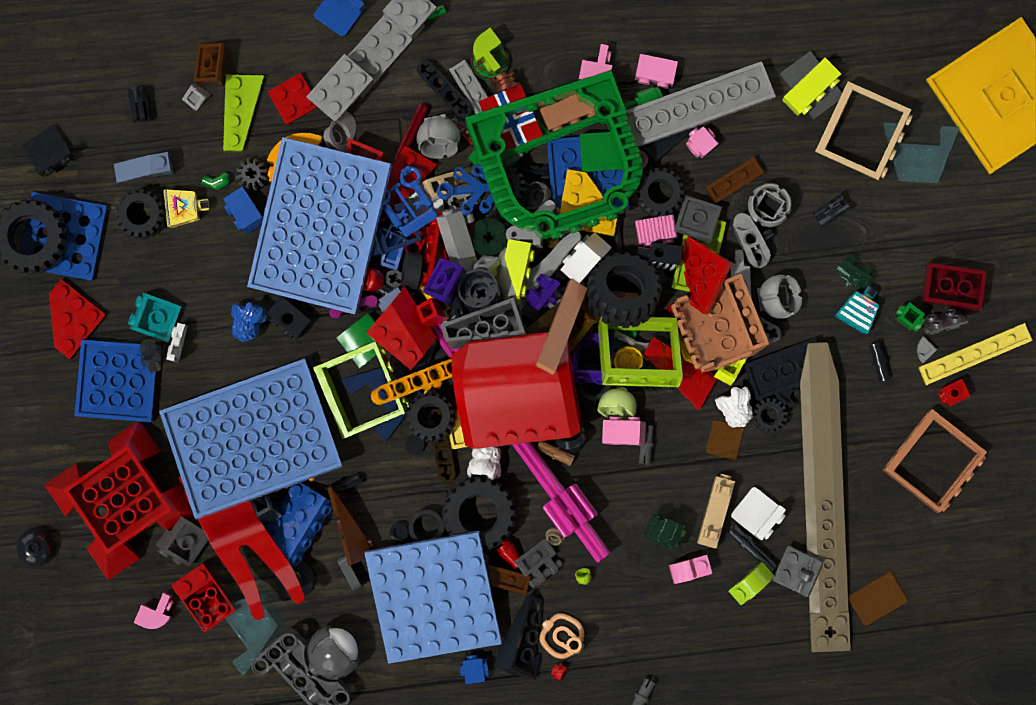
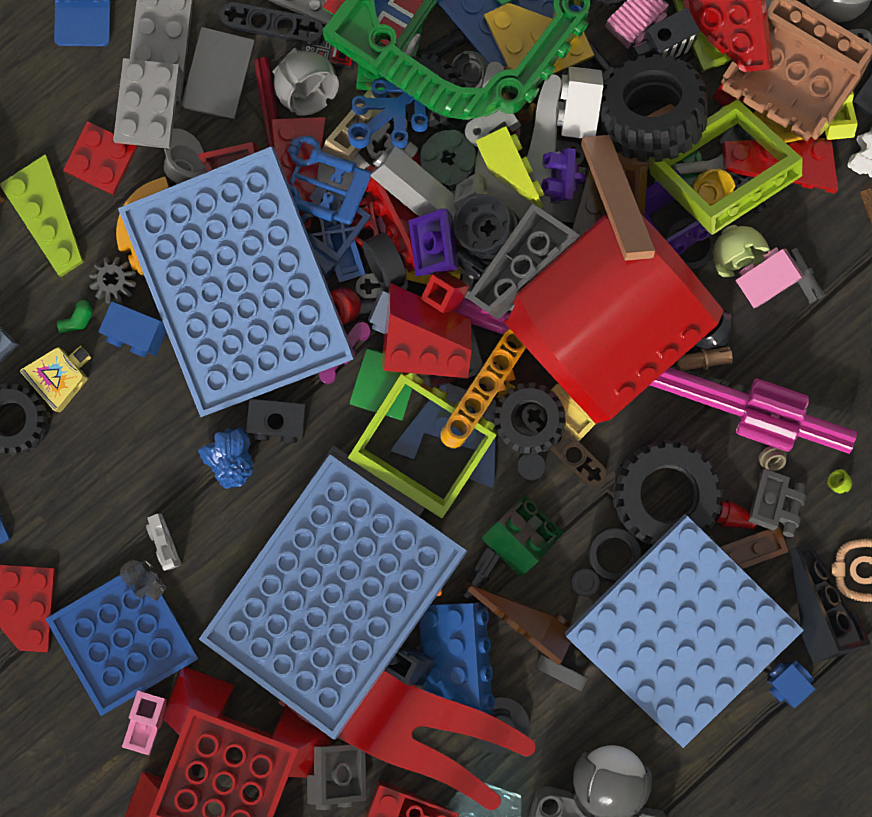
camera: 35 degrees left, 0 degrees up
teal plate [128,293,181,342] -> none
white hair [467,446,501,480] -> none
none -> bright pink brick [122,691,167,756]
none -> dark grey tile [181,27,255,121]
none -> dark green slope [481,494,564,577]

